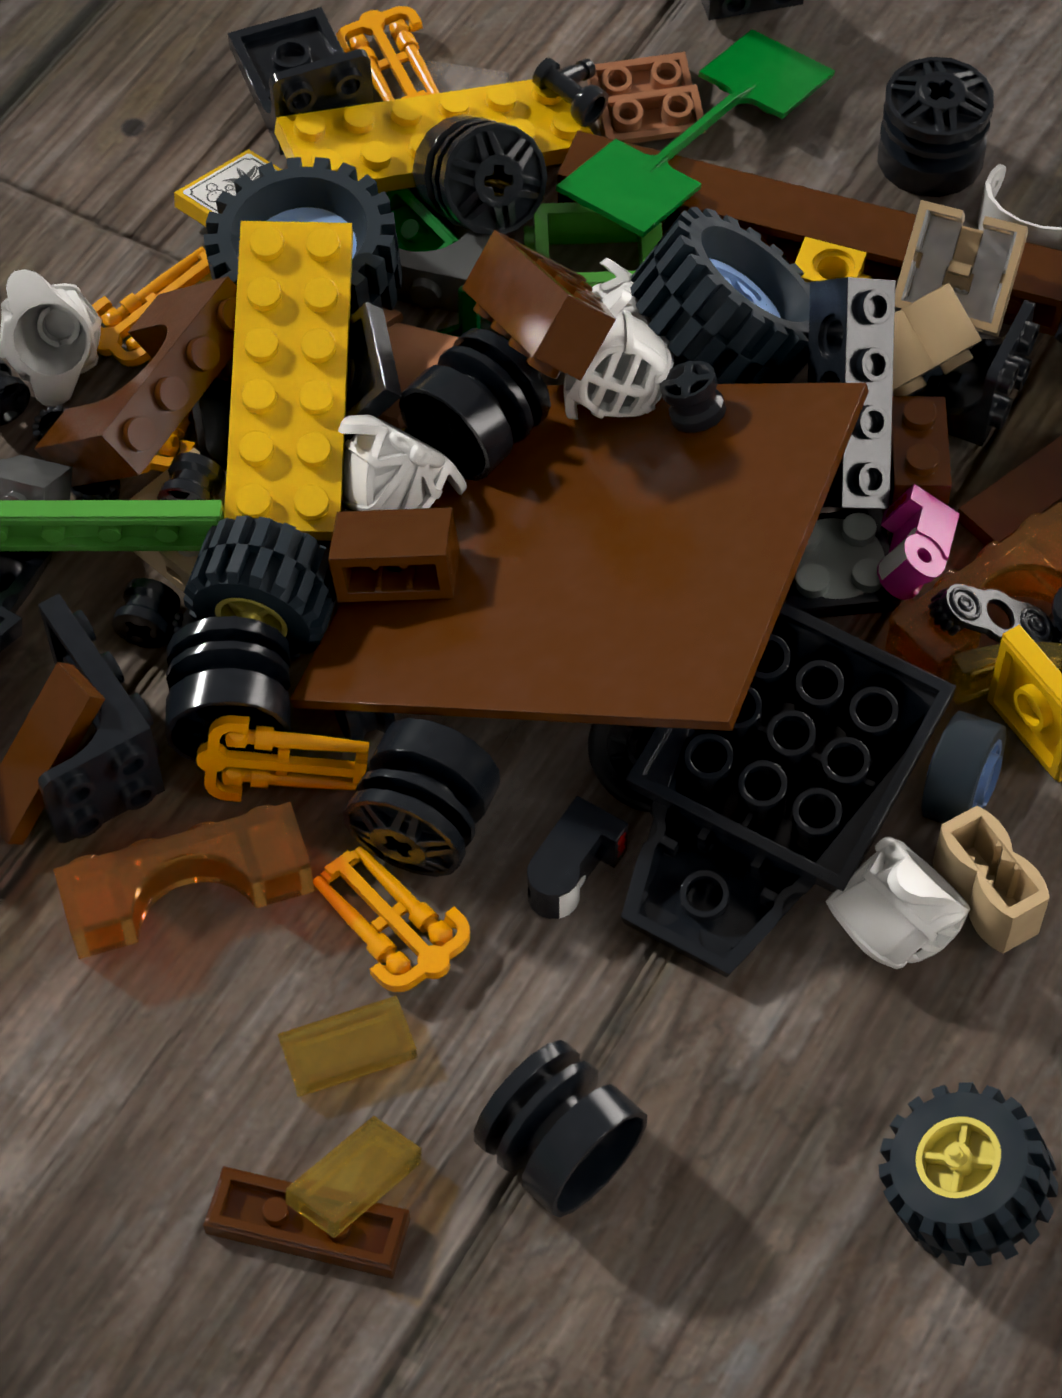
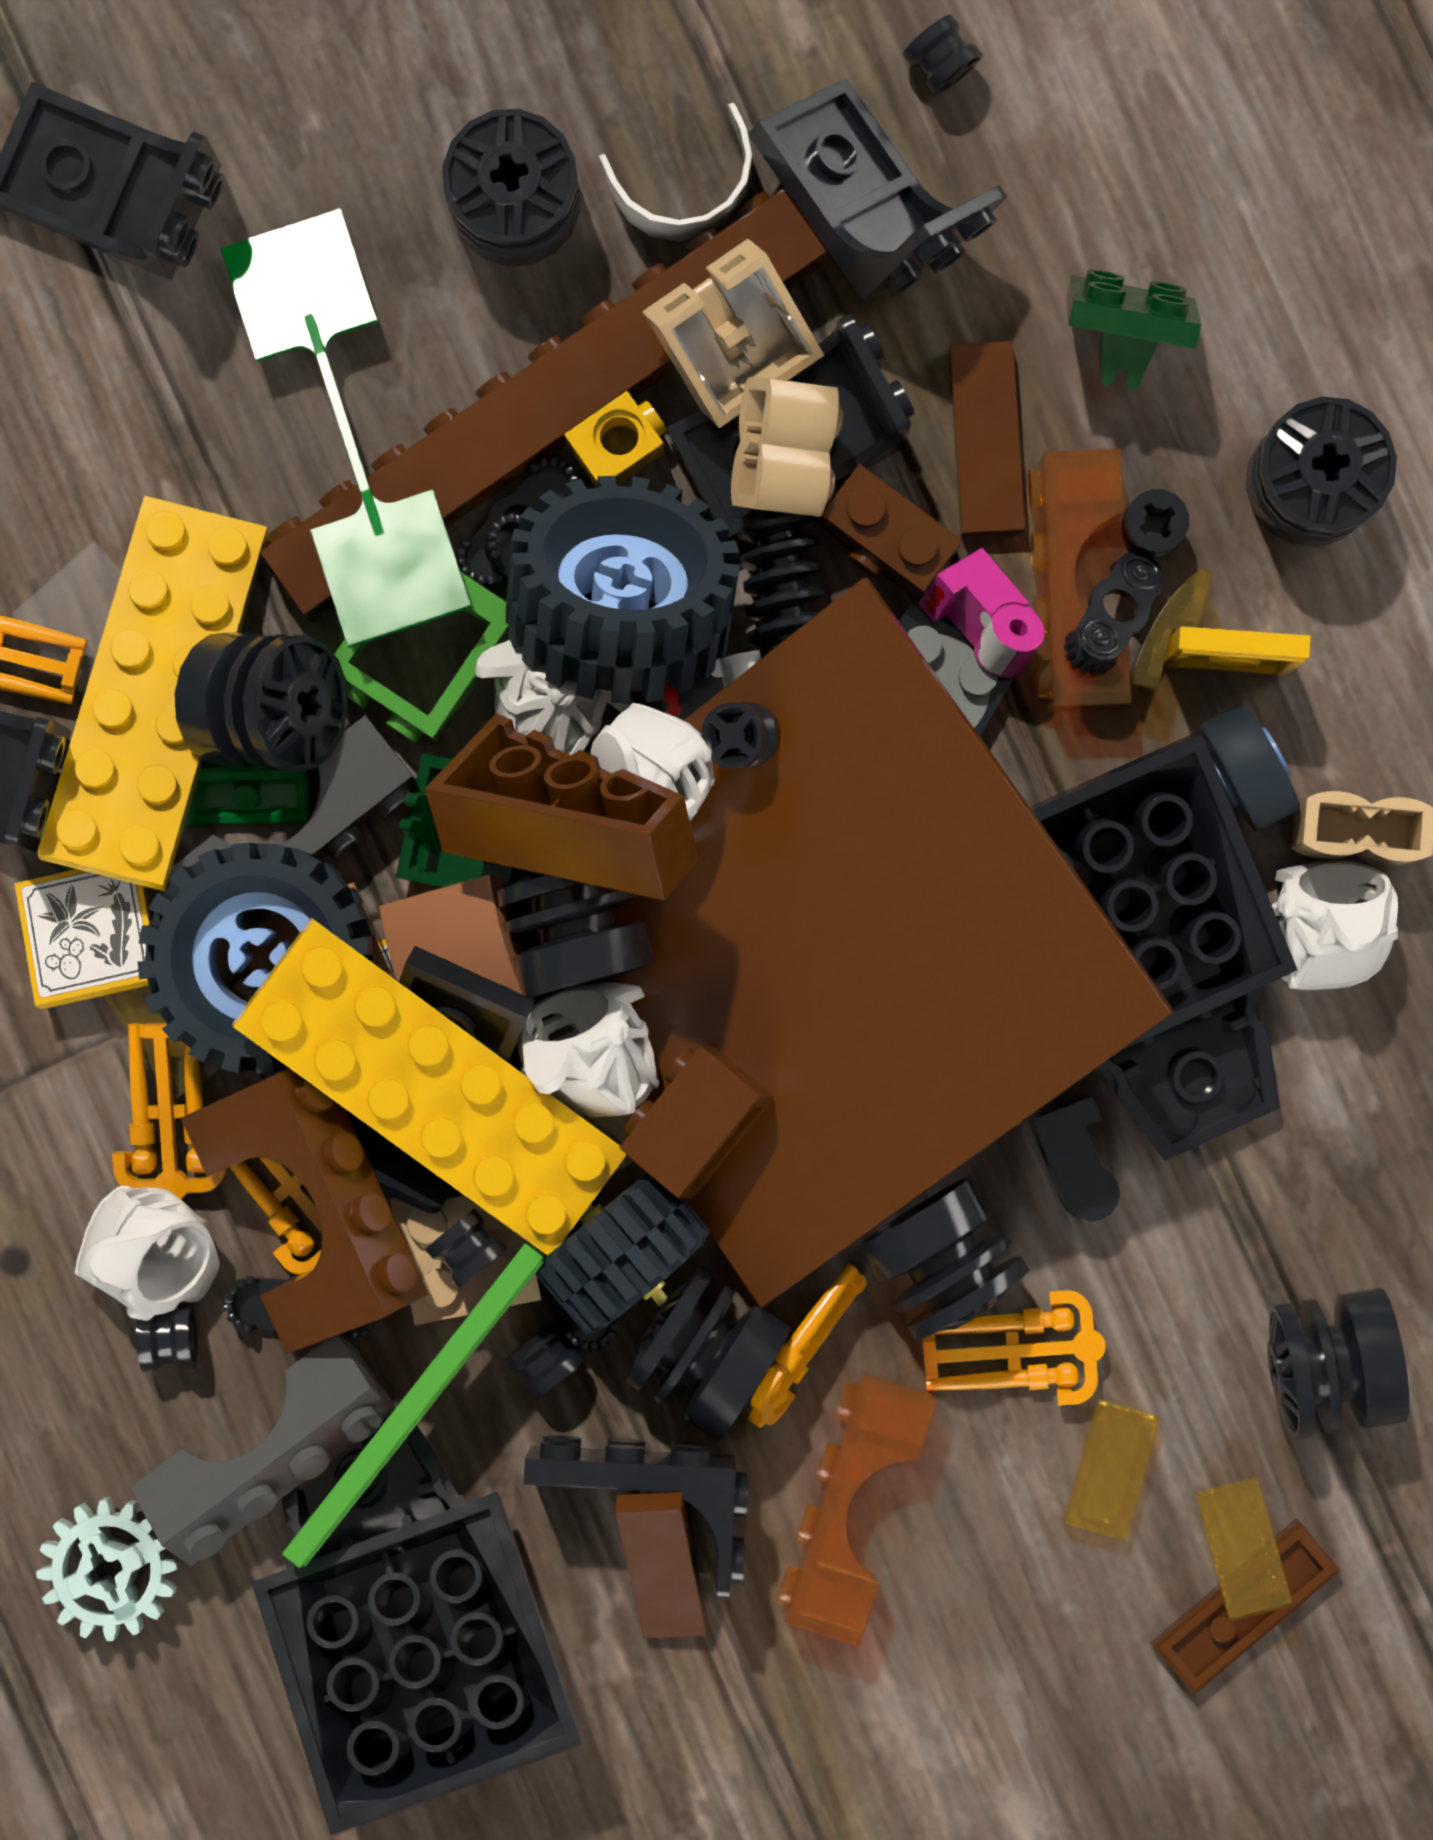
camera: 60 degrees left, 30 degrees up
black piece [532,57,609,127] -> none
nougat slope [587,52,706,144] -> none
black brick [808,277,896,509] -> none

